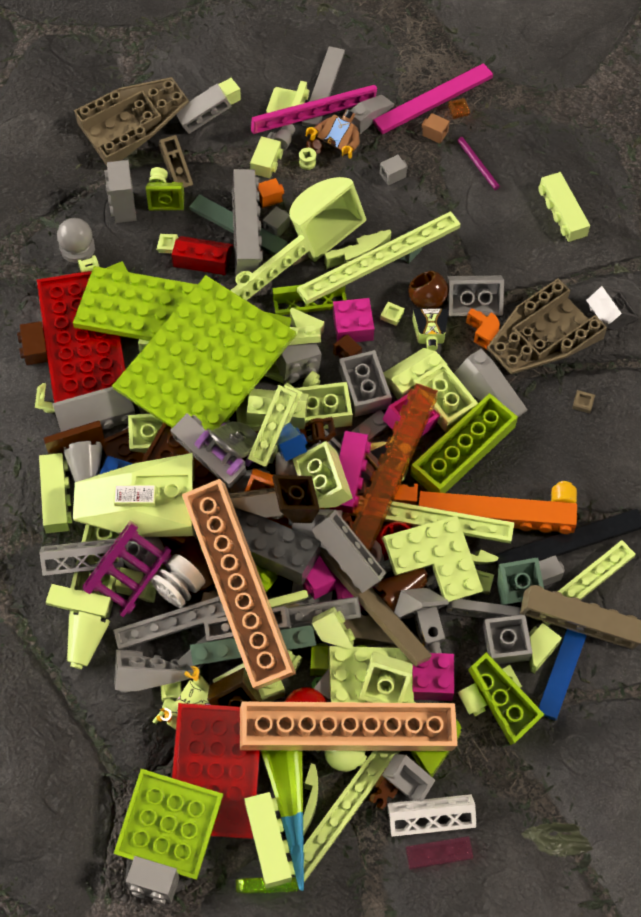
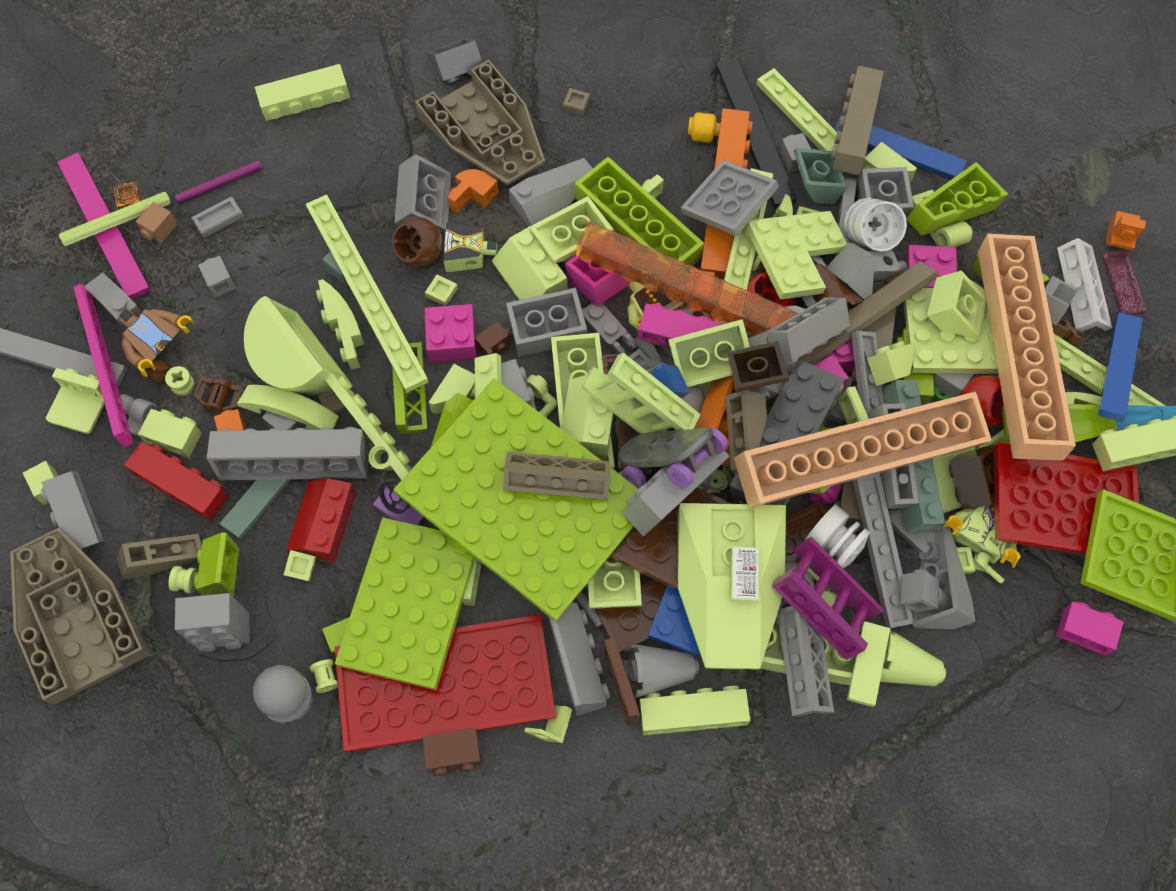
camera: 85 degrees left, 5 degrees up
none -> yellowish green axle [59,192,170,246]
none -> red brick [124,442,227,521]
none -> light grey tile [191,196,244,238]
none -> reddish brown piece [194,376,244,414]
none -> yellowish green slope [237,385,339,430]
none -> dark tan fence [503,452,610,500]
none -> yellowish green plate [642,174,664,199]
none -> light grey plate [681,160,779,236]
none -> white wheel [844,197,907,252]
none -> light grey brick [901,569,939,613]
none -> dark pink brick [1056,602,1124,656]
none -> blue tile [1097,312,1143,422]
none -> orange brick [1106,211,1146,251]

